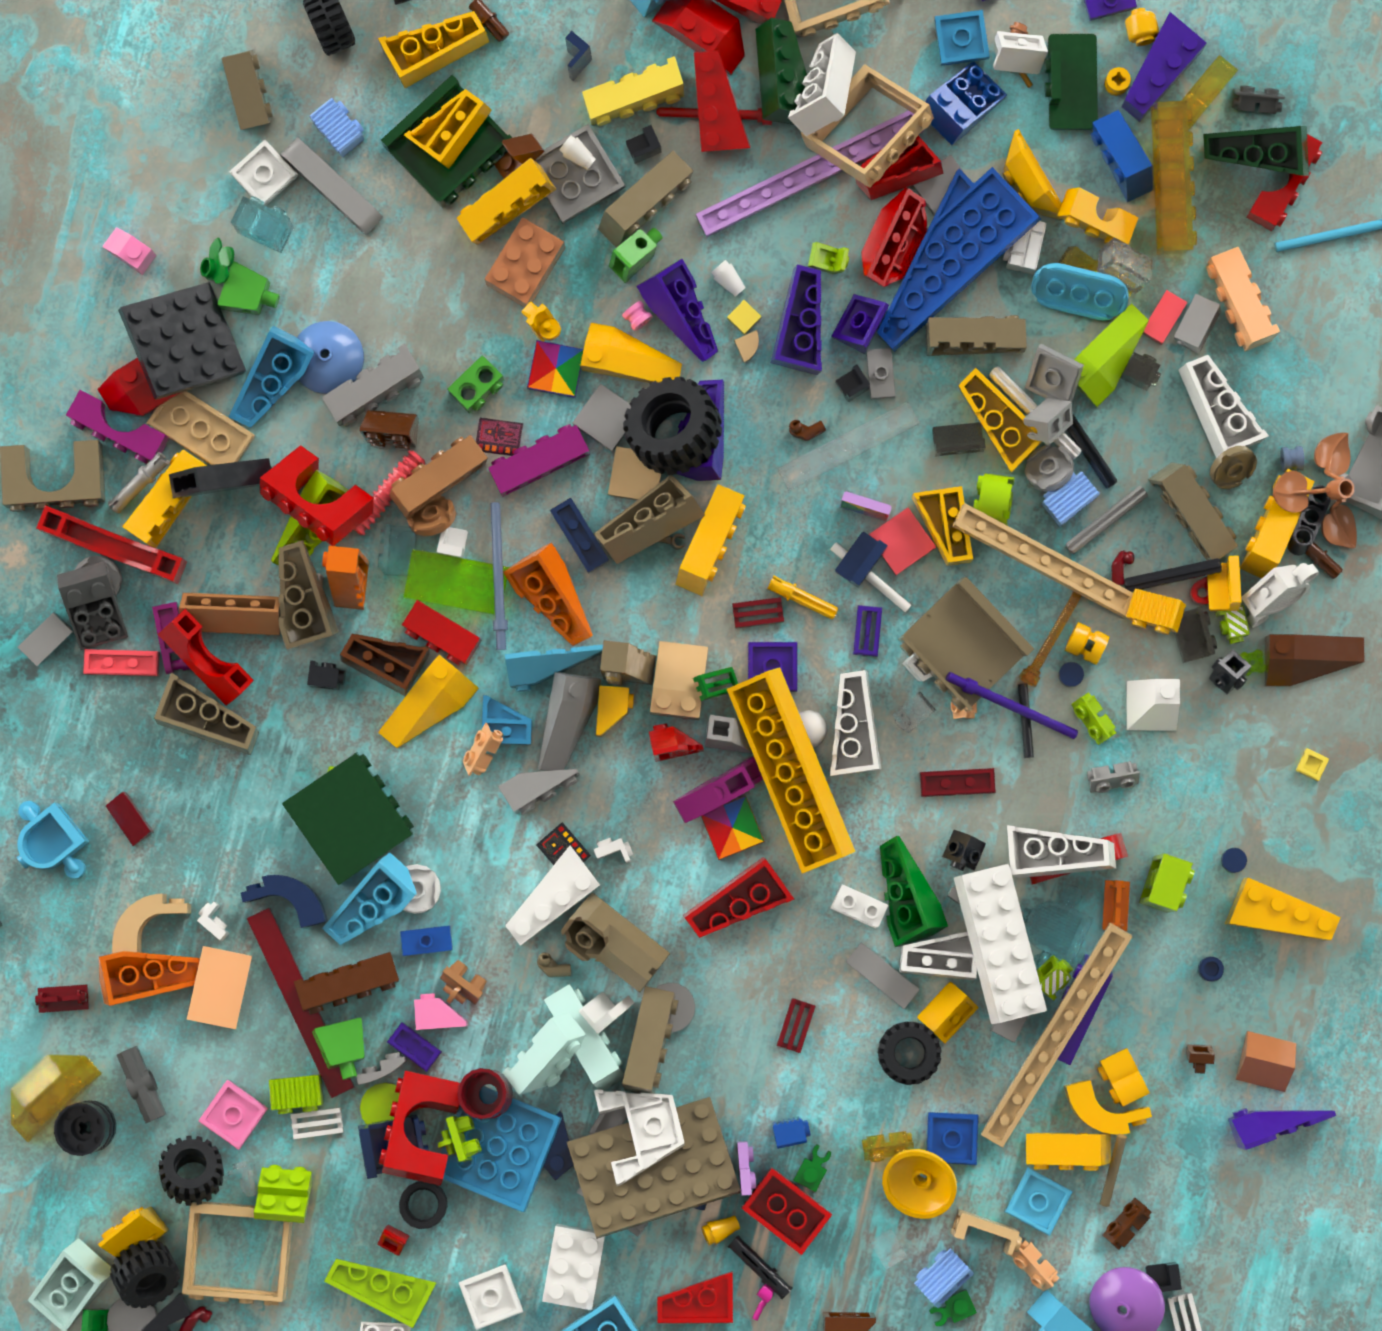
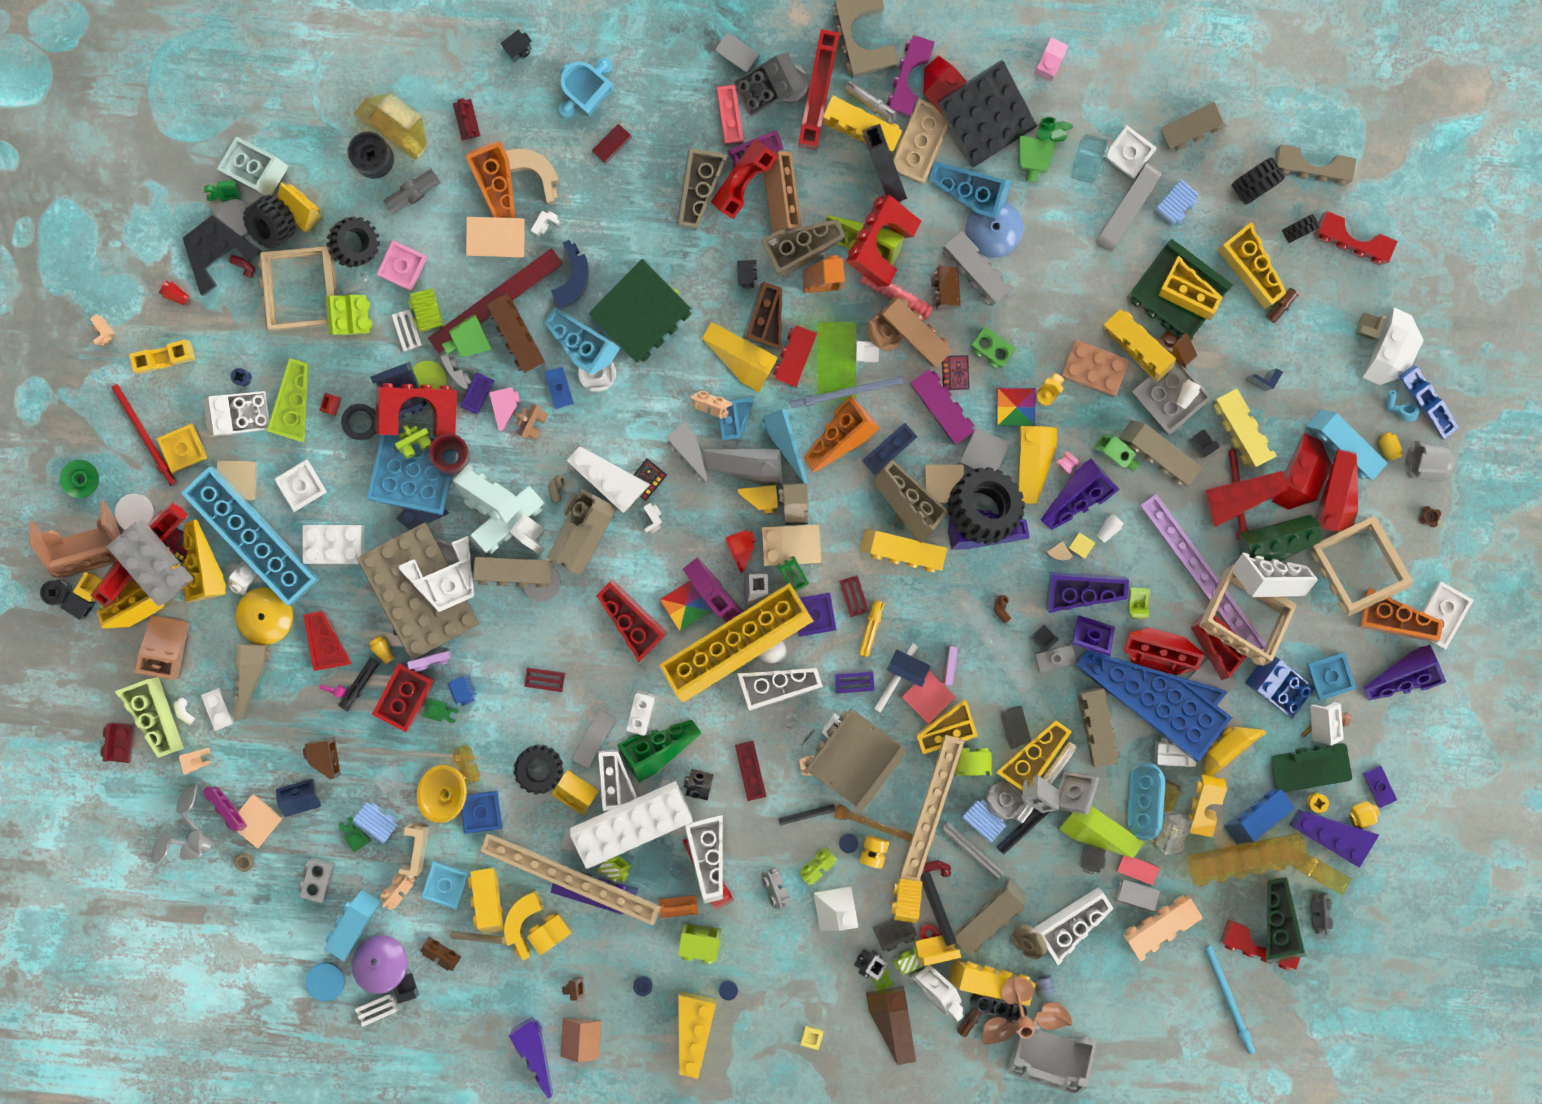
camera: 75 degrees right, 5 degrees up
dark purple bar [945,672,1078,739] -> none

